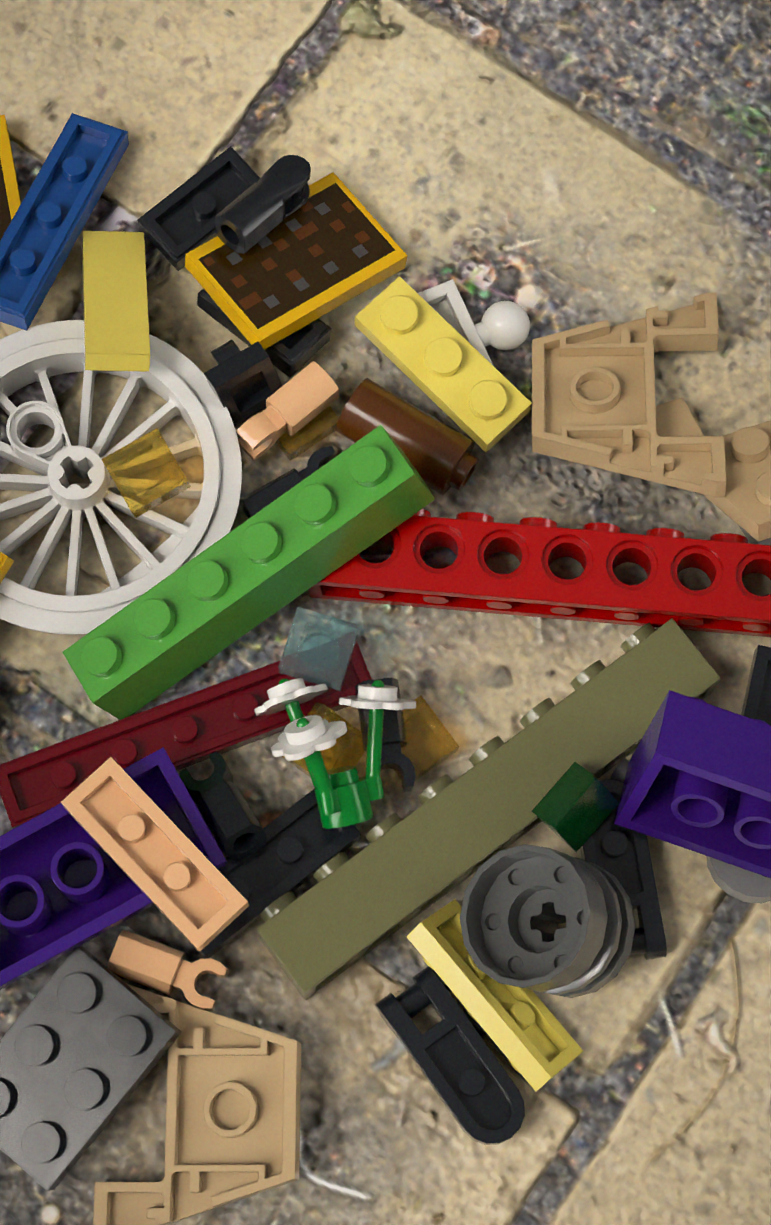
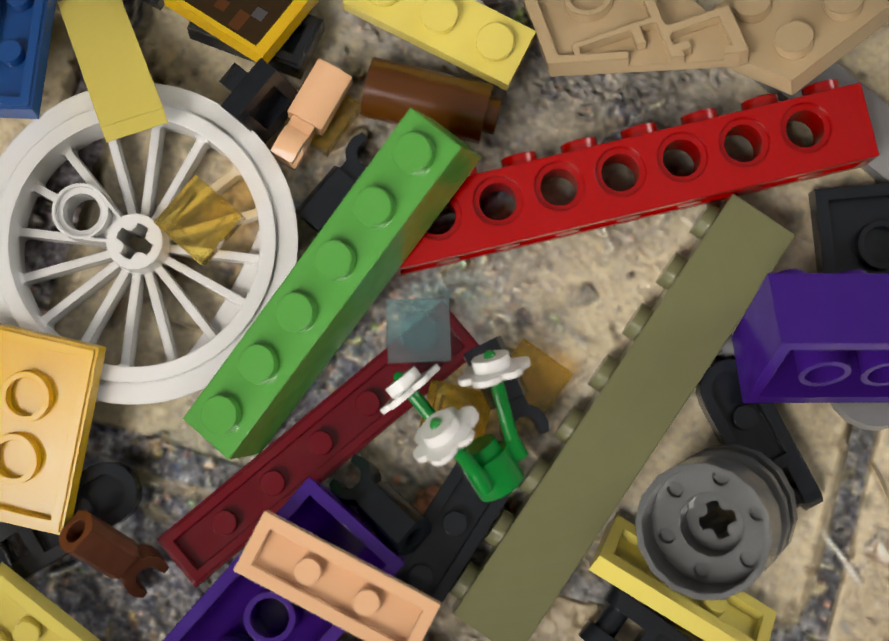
camera: 20 degrees left, 10 degrees up
dark green slope [532,762,619,852] -> none

